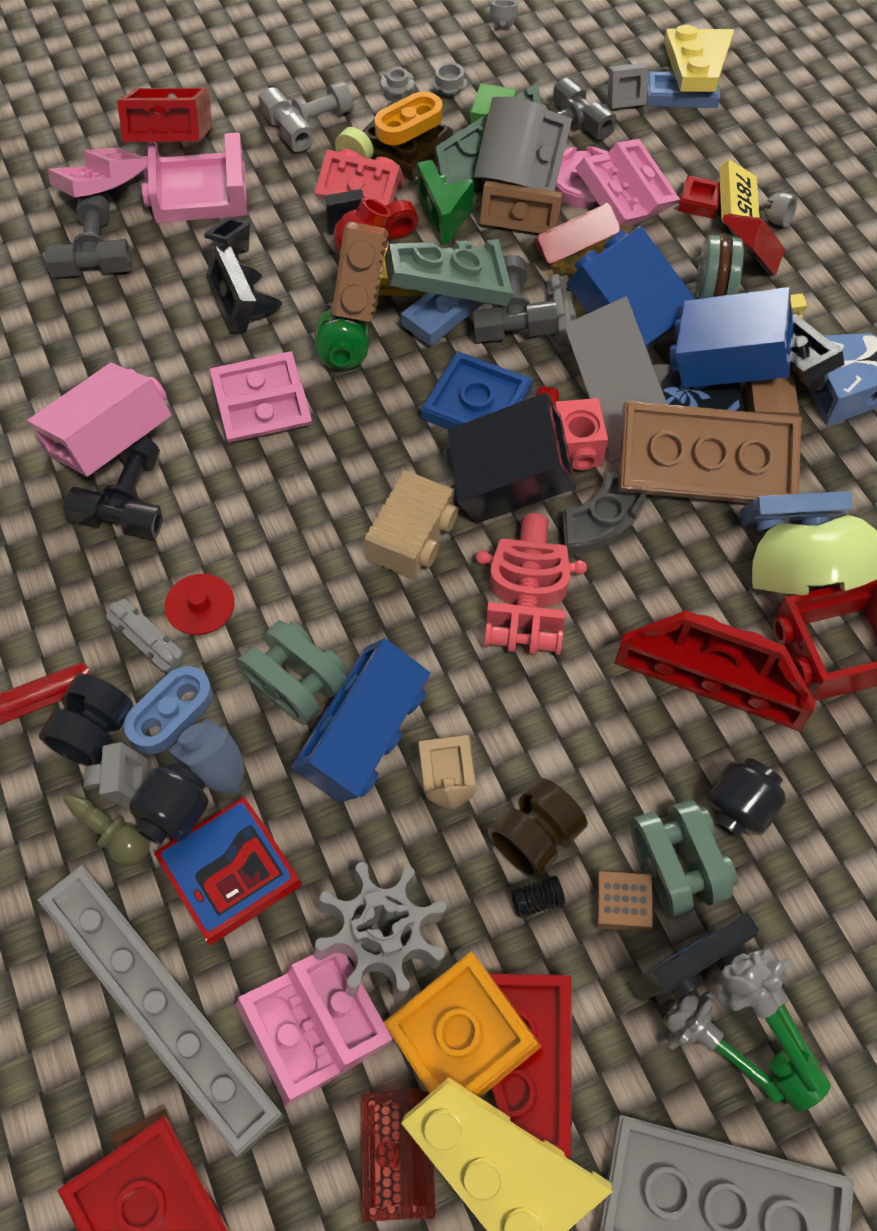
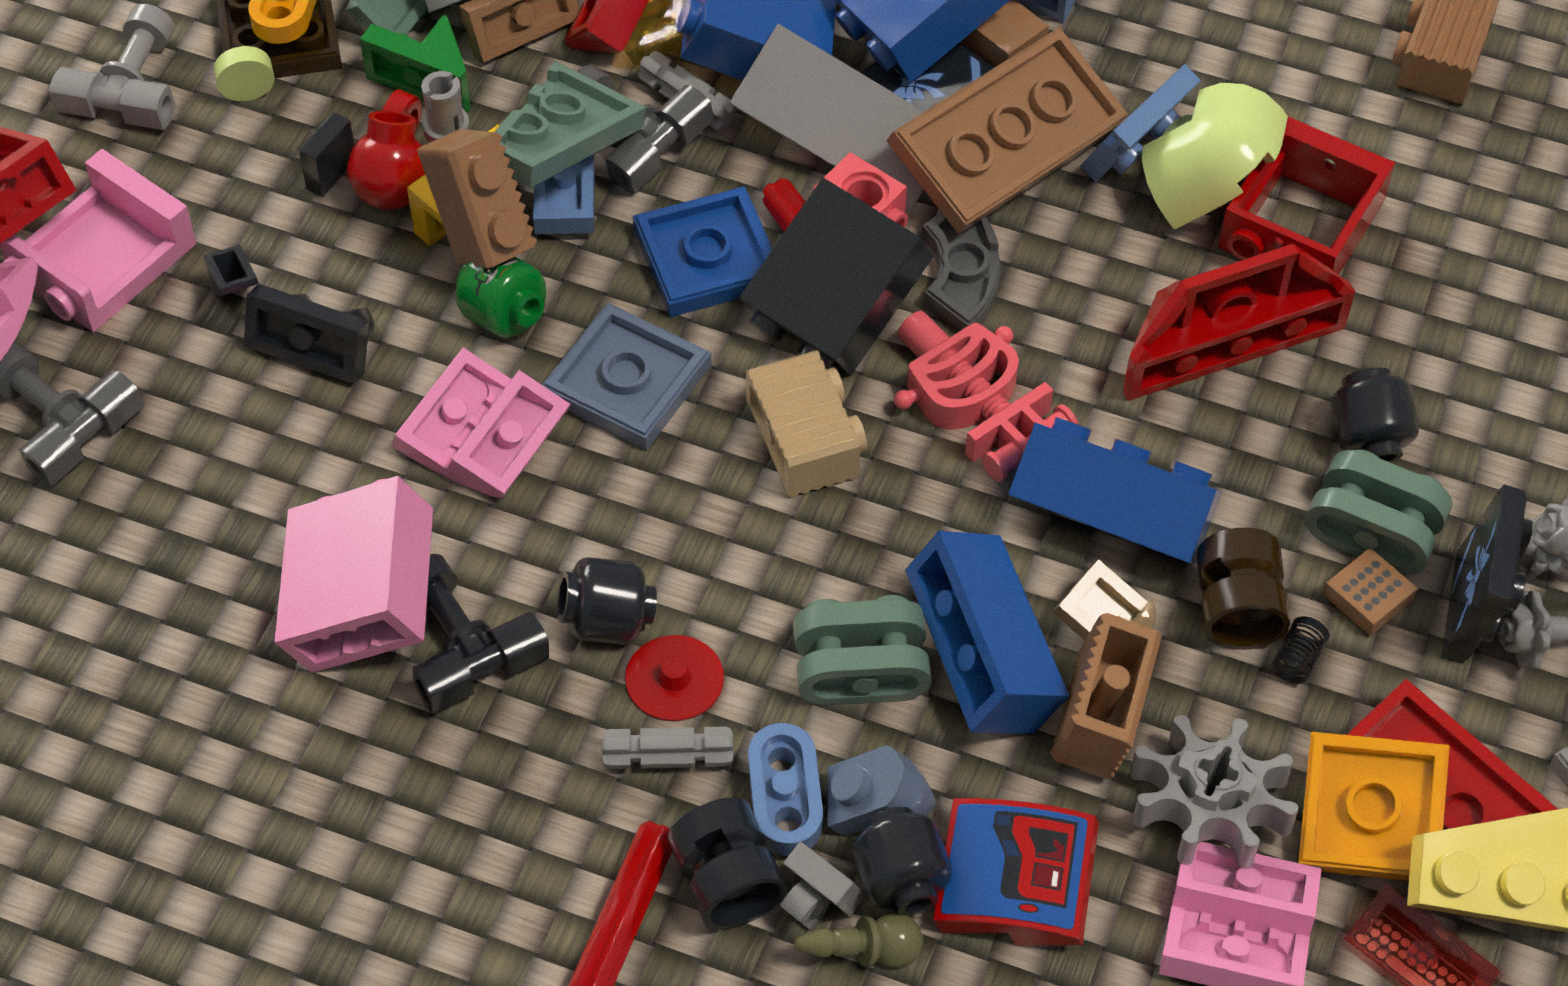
camera: 45 degrees left, 5 degrees down
coral bracket [314,149,405,206] -> none
none -> light grey pin [421,71,470,143]
none -> sand blue tile [542,303,712,451]
none -> black head [557,557,657,645]
none -> blue brick [1008,417,1222,564]
none -> medium nougat brick [1050,613,1162,779]

